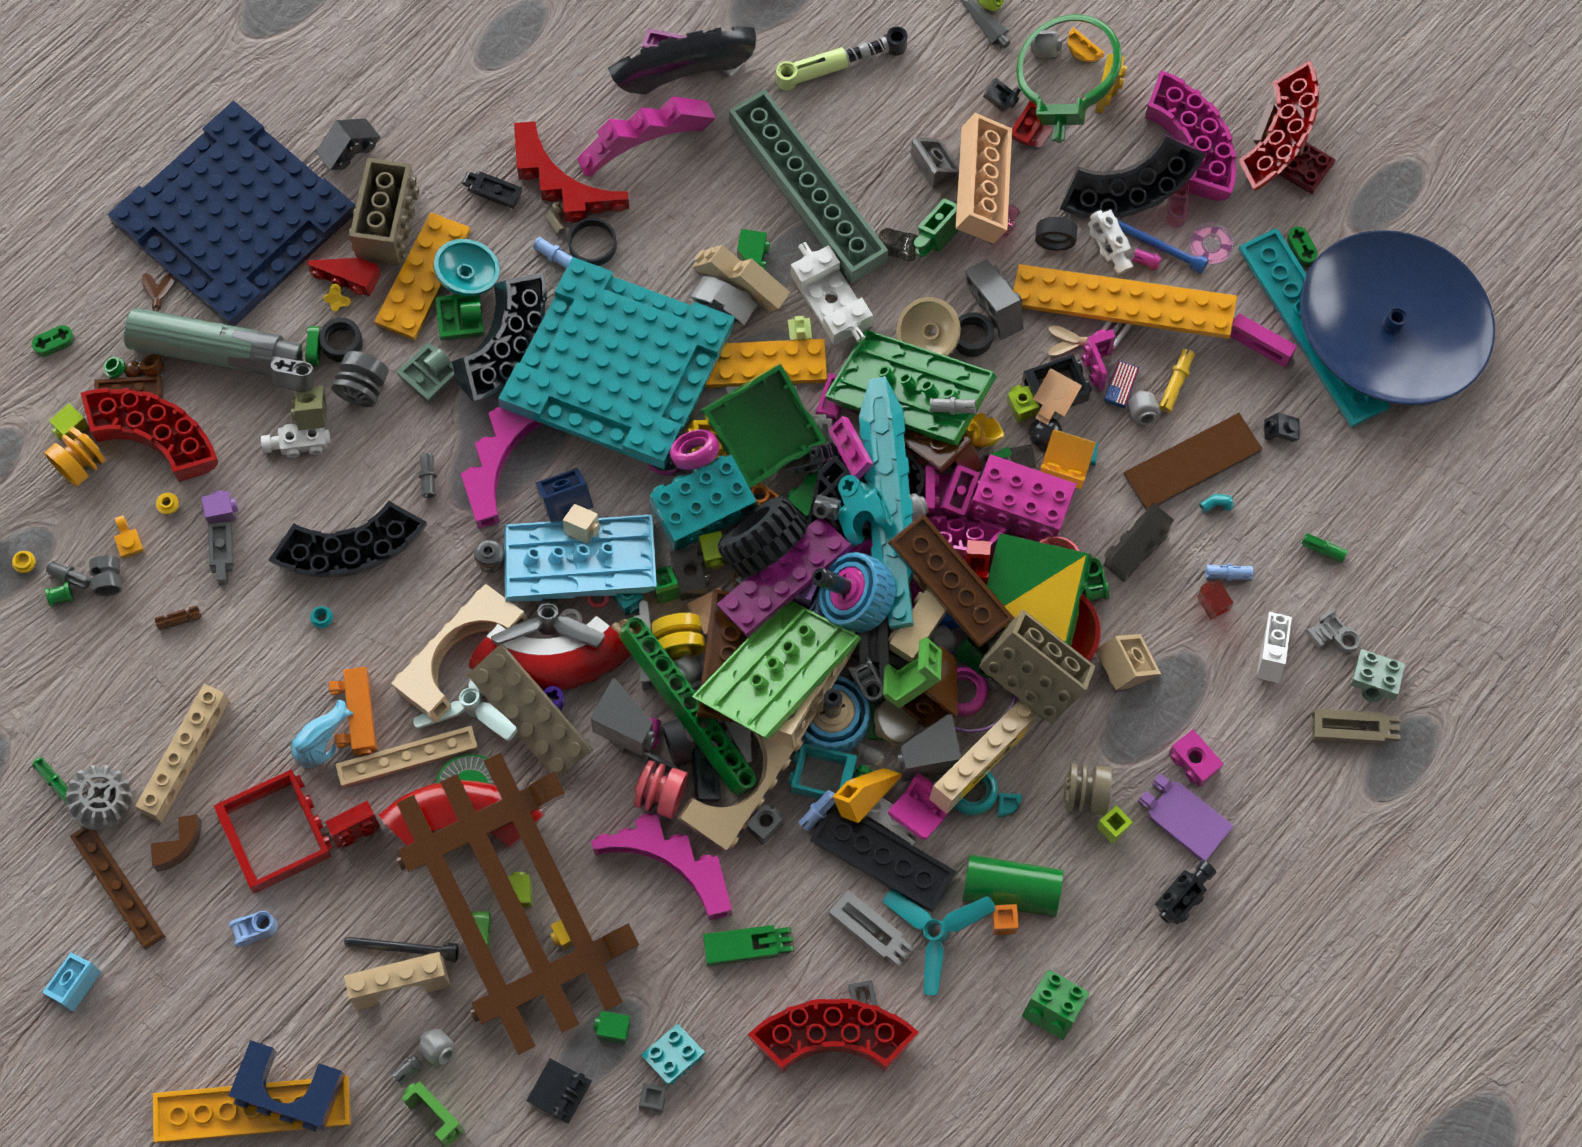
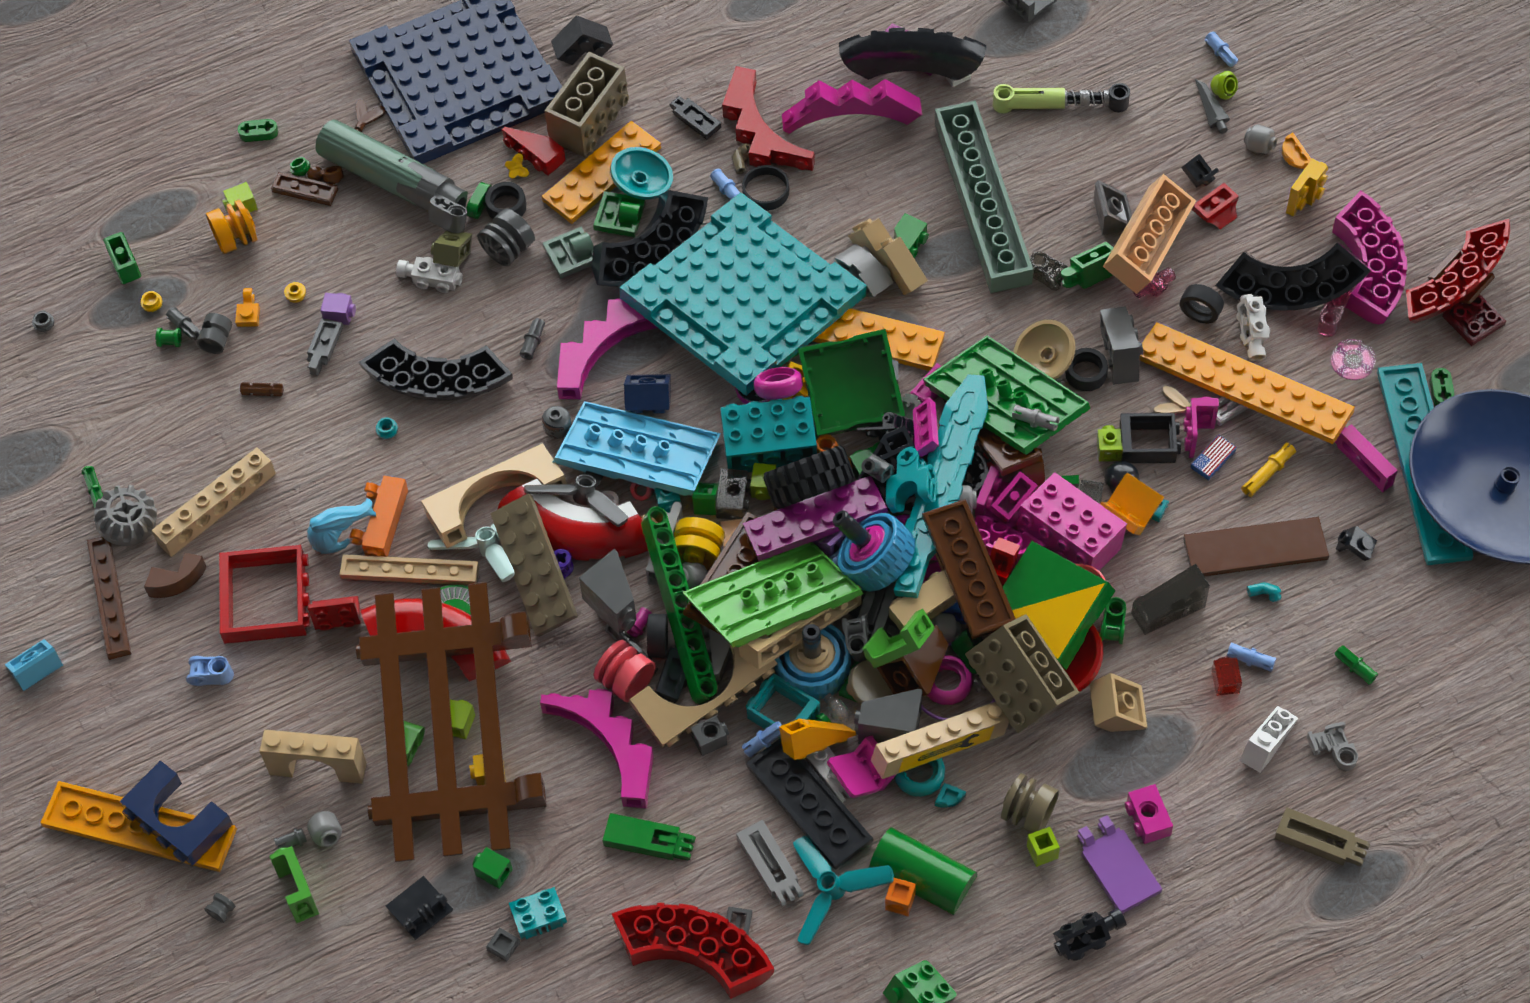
camera: 25 degrees right, 10 degrees down
red brick [80,388,218,482] -> none
black piece [344,937,459,963] -> none
tan brick [563,504,600,544] -> none
yellowish green tile [788,316,812,340] -> none
white brick [791,242,873,345] -> none
yellow hair [966,412,1004,448] -> none
green brick [1016,14,1122,143] -> none
light nougat piece [1033,368,1082,424] -> none
blue piece [1118,220,1209,275] -> none
light grey head [1128,391,1160,425] -> none
dark pink pin [1132,248,1162,270] -> none
sand green plate [1351,649,1405,702] -> none

